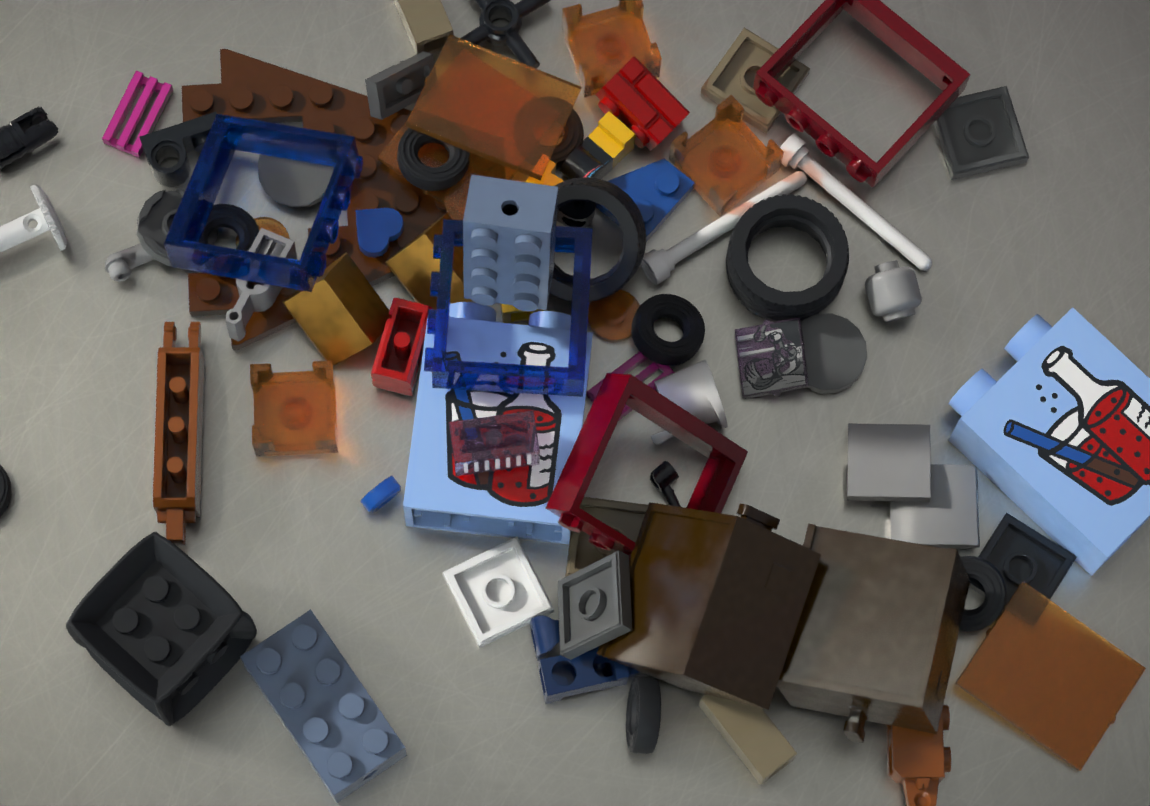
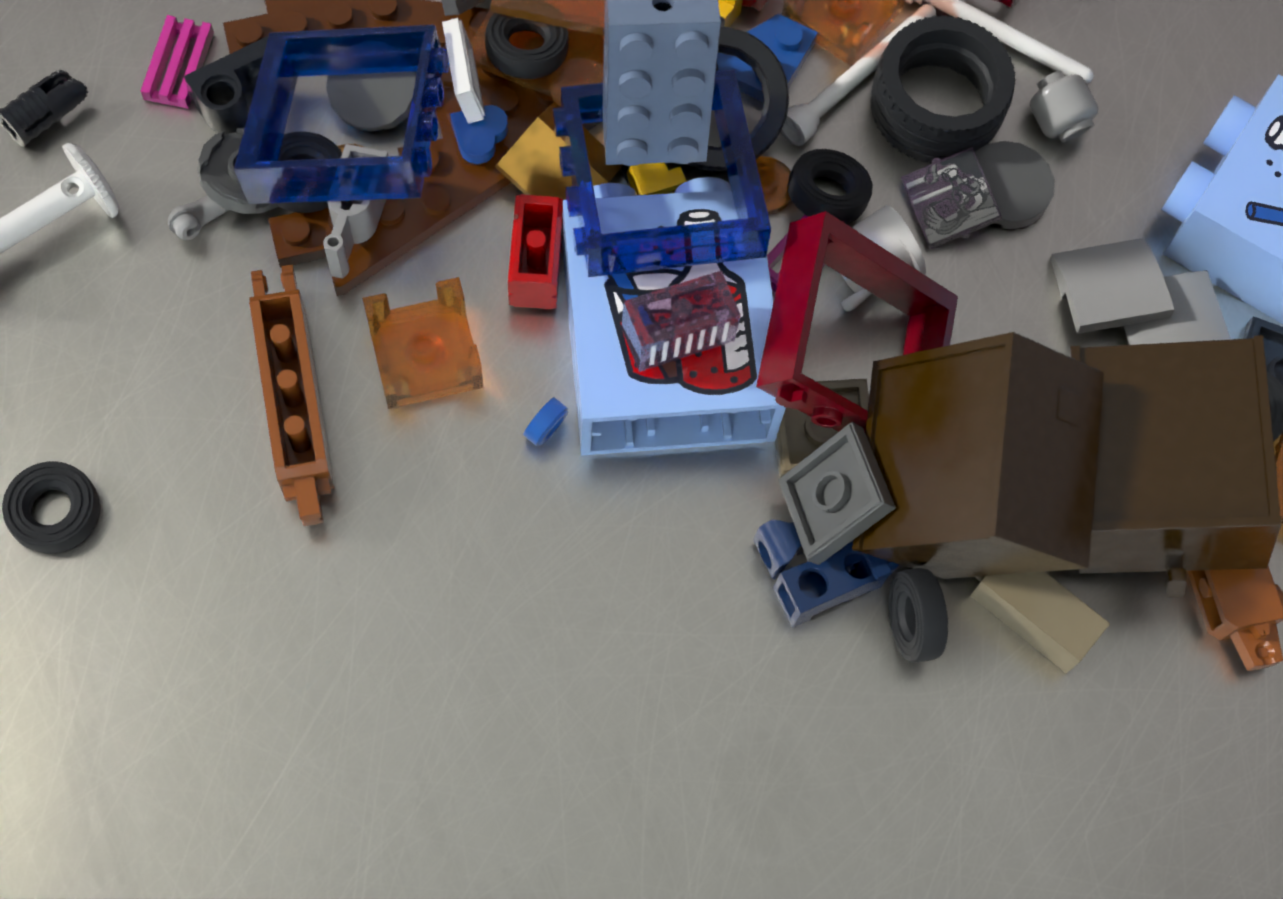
camera: 15 degrees left, 5 degrees down
black piece [66,532,257,726] -> none
sand blue brick [240,609,407,803] -> none
pearl gold slope [282,253,390,367] -> none
white tile [443,537,554,648] -> none
black hand [650,461,681,507] -> none
none -> white tile [442,18,485,124]

